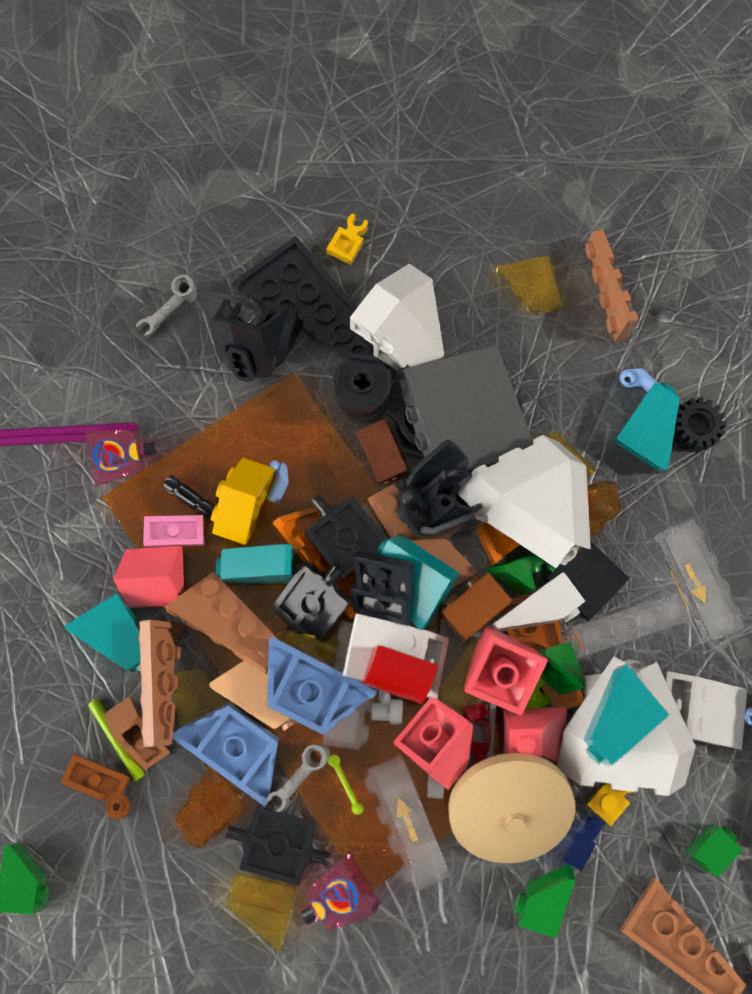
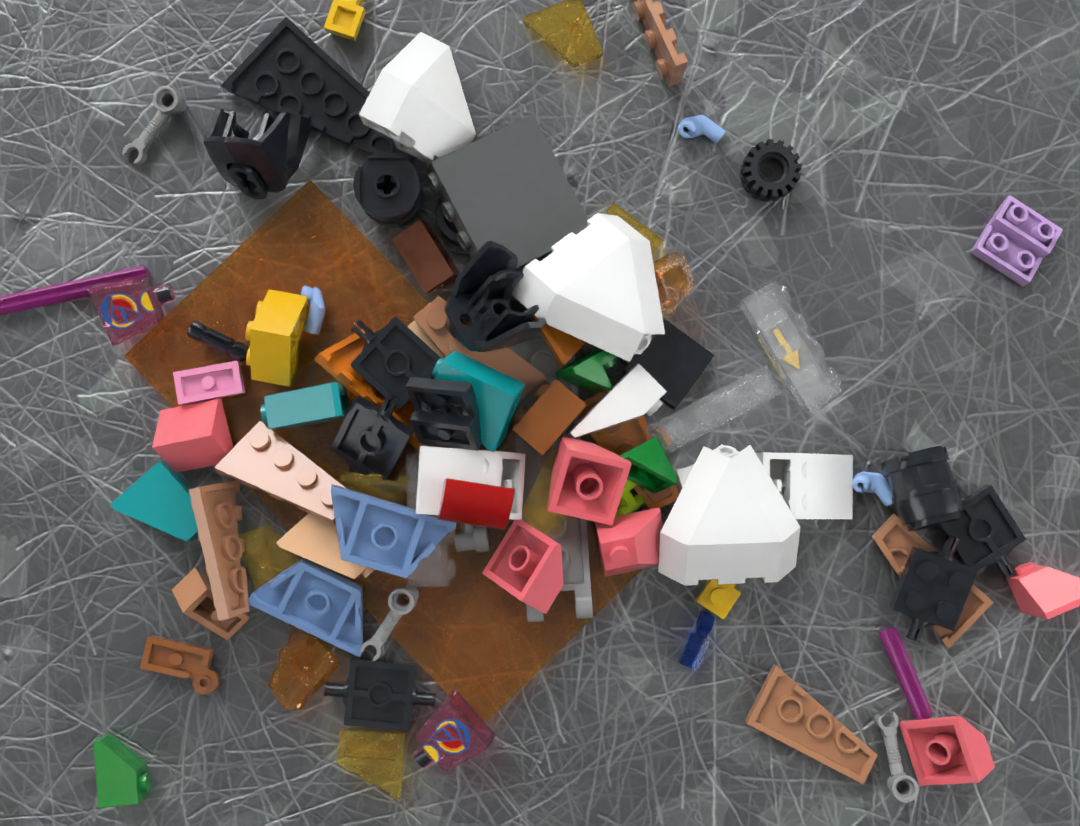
camera: 15 degrees left, 10 degrees up
lime bar [88,698,145,782] -> none
lime hinge [328,755,364,815] -> none
clear brick [364,755,451,892] -> none
tan dish [448,753,575,863] -> none
dark red helmet [462,702,491,763] -> none
green slope [514,864,575,938] -> none
teal slope [583,664,669,766] -> none
teal slope [613,382,680,473] -> none
green brick [686,824,743,878] -> none

